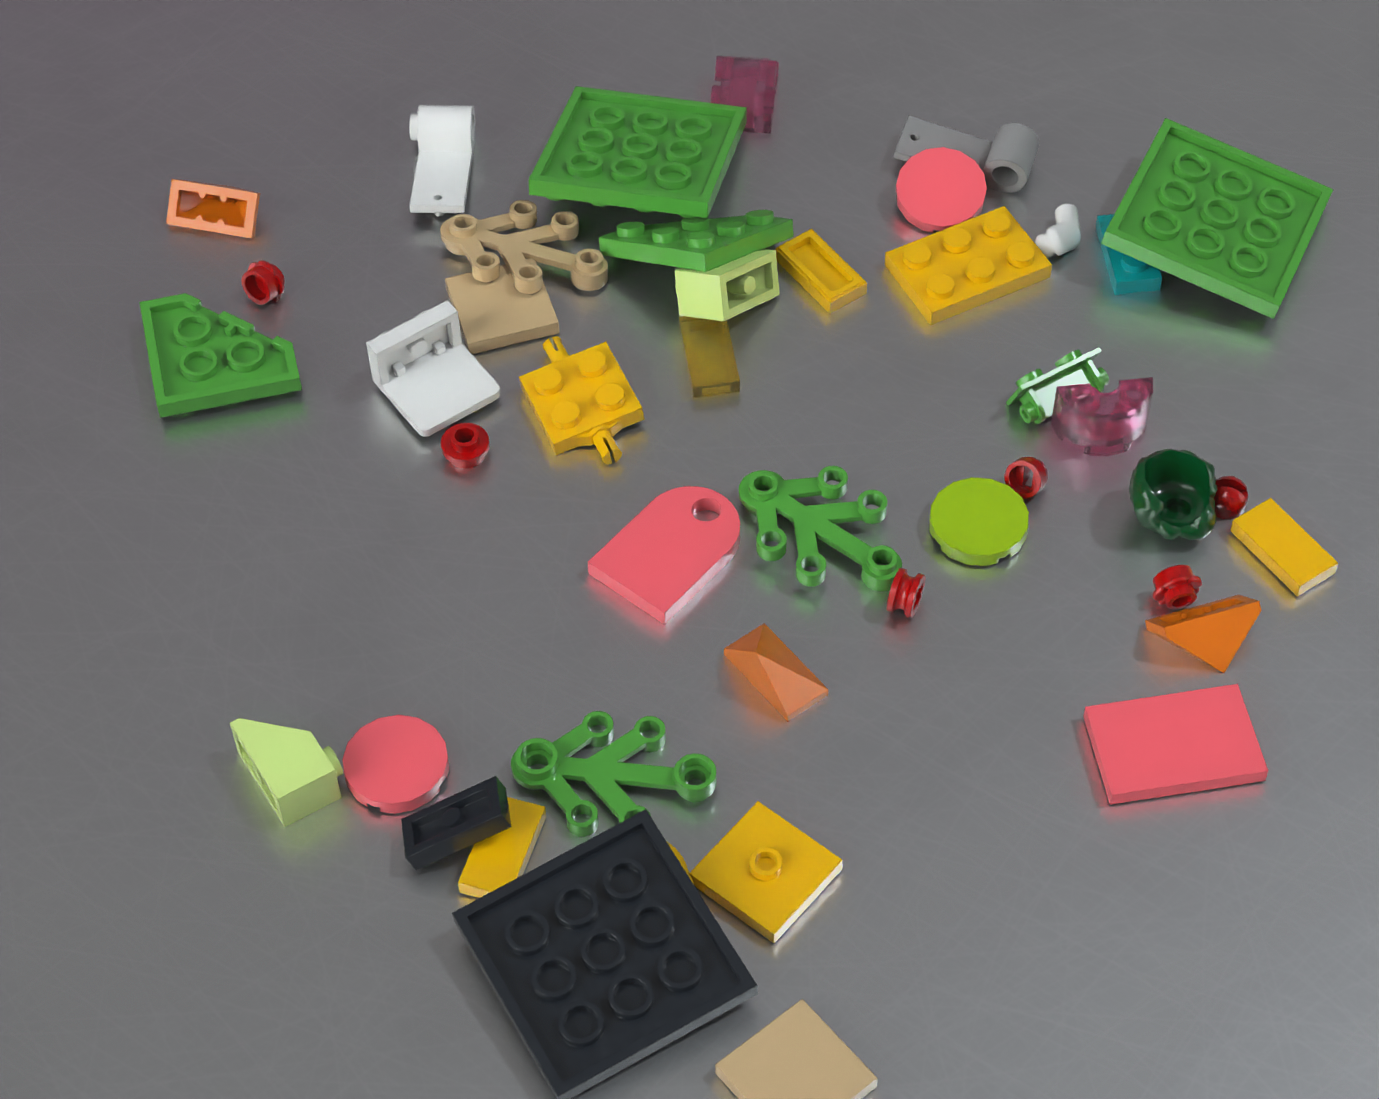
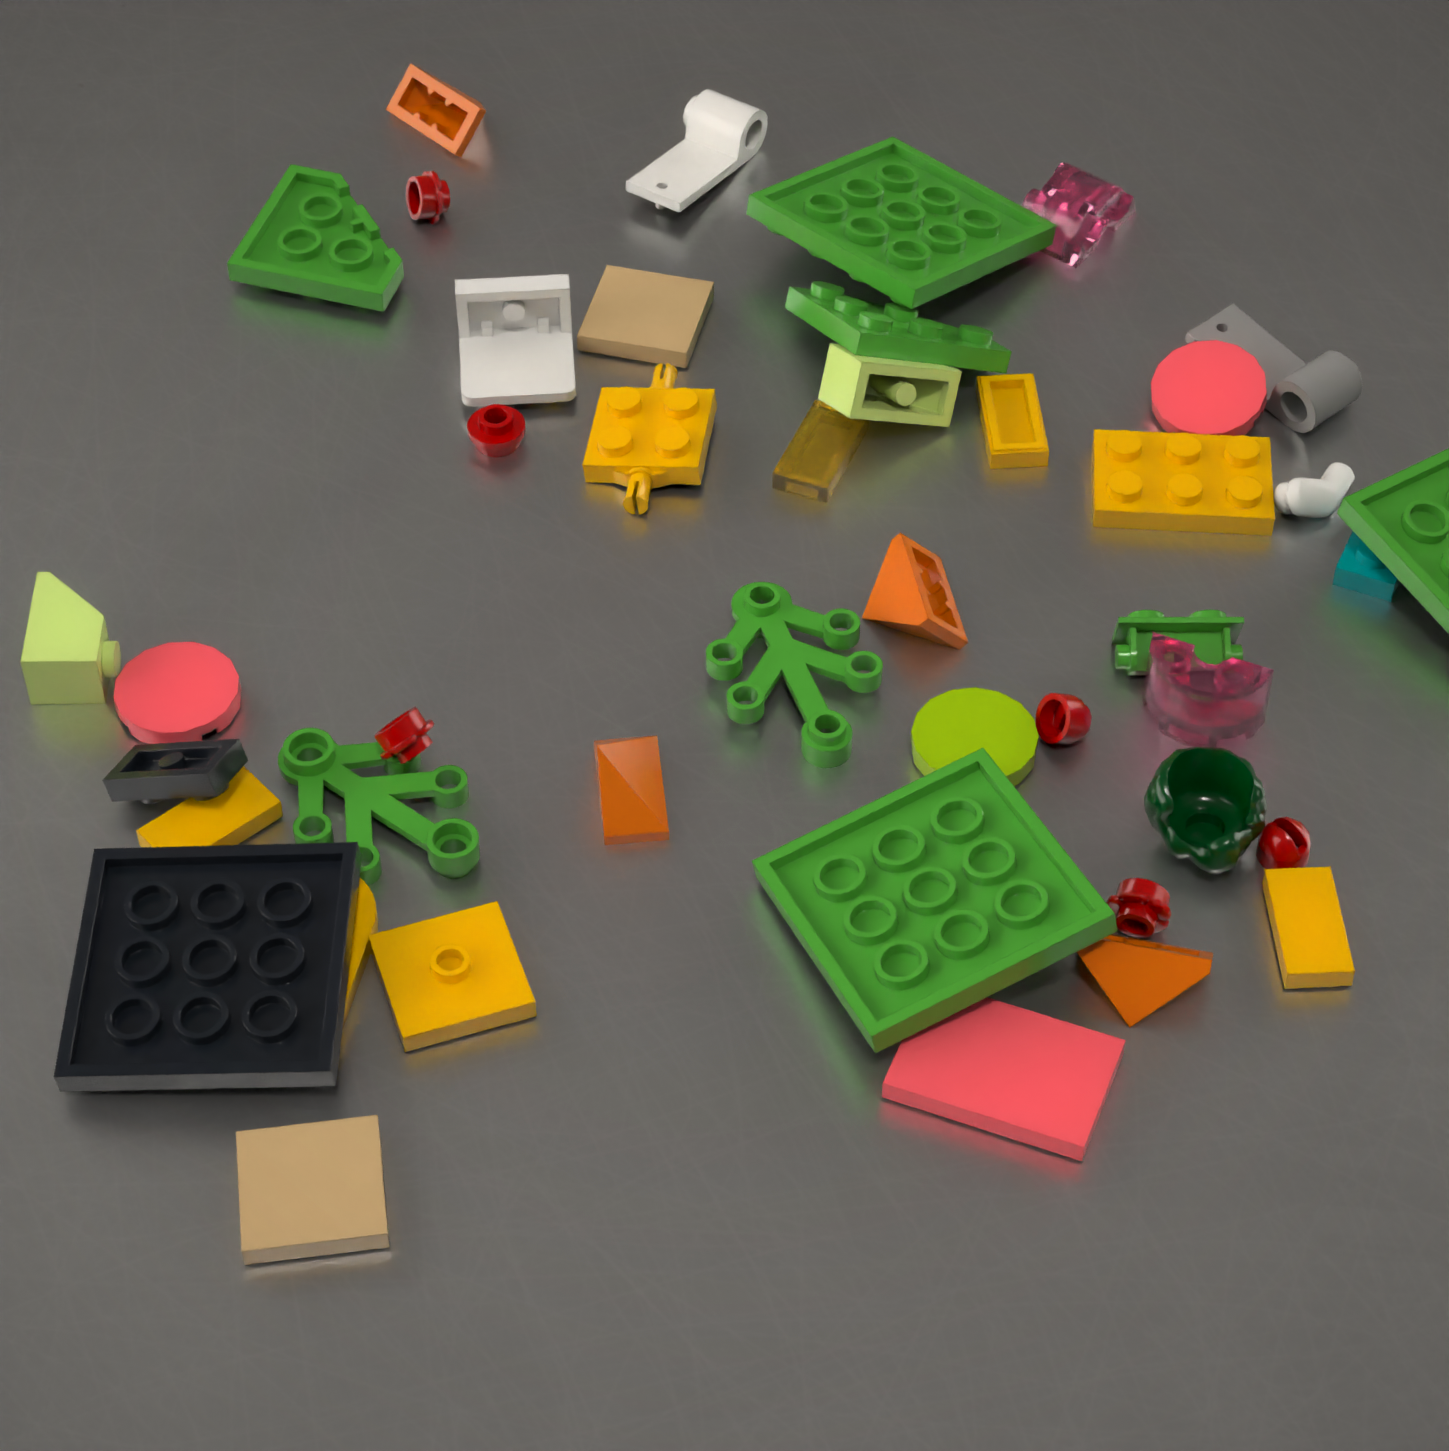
camera: 30 degrees right, 5 degrees down
tan plant [440,200,608,294] -> none
coral tile [587,486,740,625] -> none
red bush [887,568,926,619] -> none
none -> red plate [374,707,434,764]
none -> bright green plate [752,748,1118,1054]
none -> orange slope [862,533,969,650]

